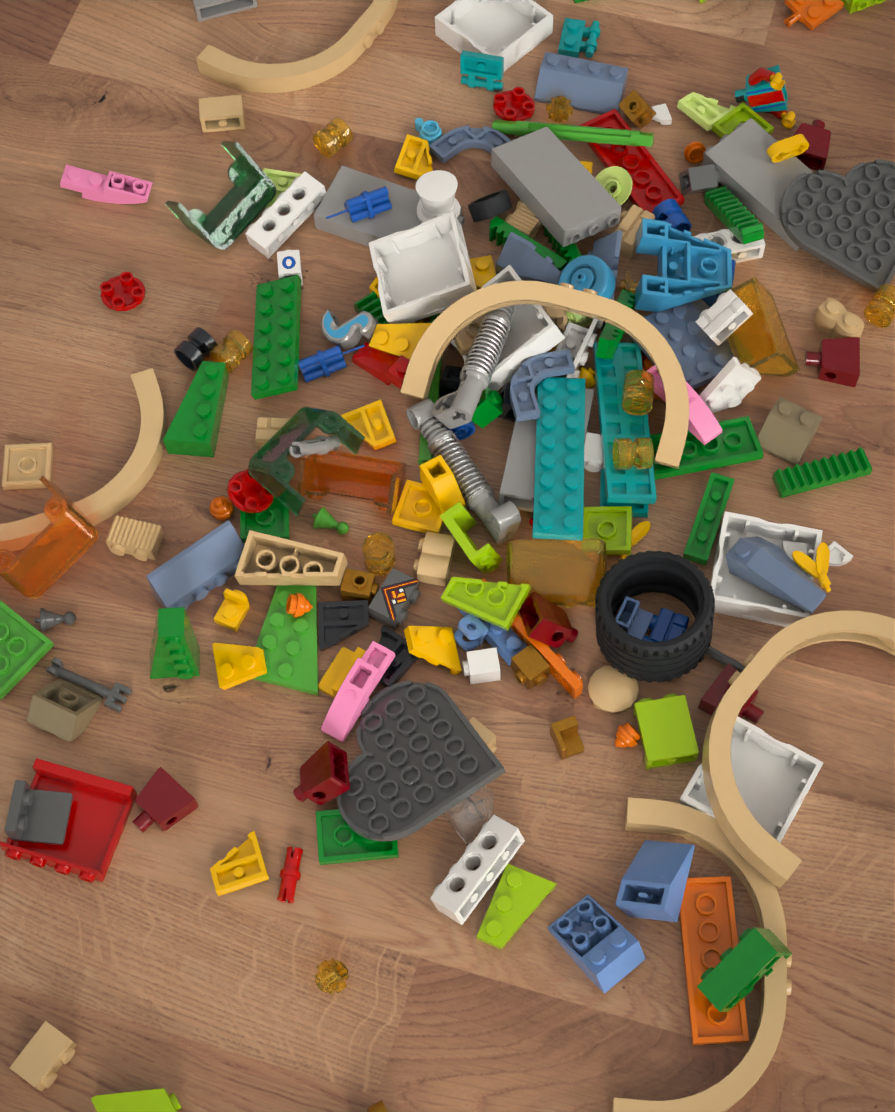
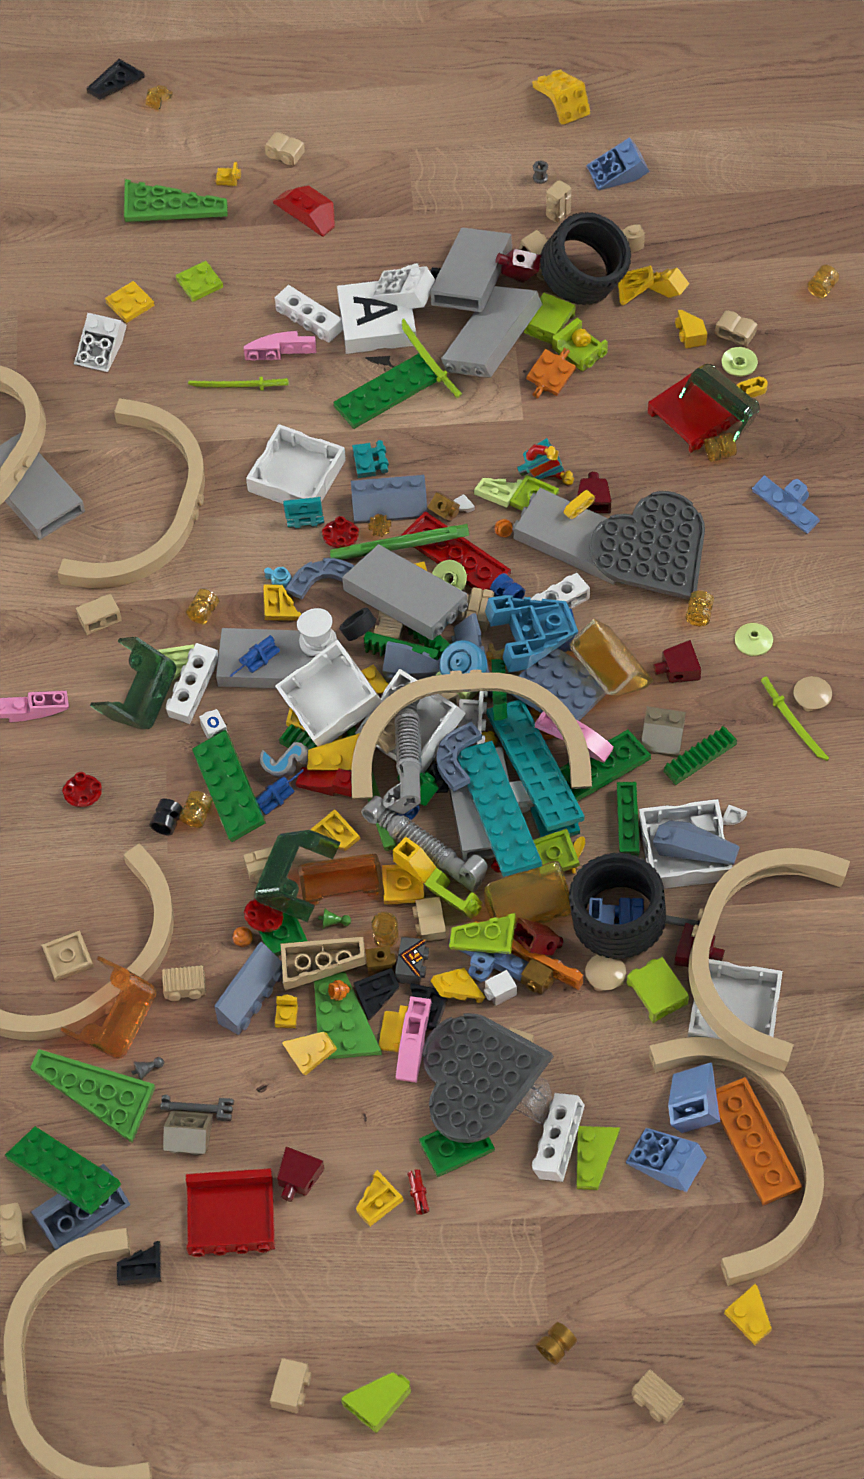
camera: 20 degrees left, 5 degrees down
dark grey bracket [4,780,73,845] -> none
green wedge [150,607,200,679] -> none
green wedge [163,361,229,458] -> none
light grey pin [289,435,341,458] -> none
dark red torso [293,741,350,805] -> none
clear yellow gear [315,958,349,995] -> none
black bracket [440,365,465,398] -> none
pearl gold panel [550,715,585,760] -> none
clear yellow wheel [612,437,654,470] -> none
orange plate [615,722,641,748] -> none
clear yellow wheel [622,370,655,415] -> none
dark grey brick [679,164,720,196] -> none
white brick [695,289,753,346] -> none
green wedge [697,927,793,1012] -> none
white wing [699,357,762,413] -> none
green gear [704,186,764,245] -> none
yellow piece [792,542,831,592] -> none
tan brick [814,298,865,339] -> none

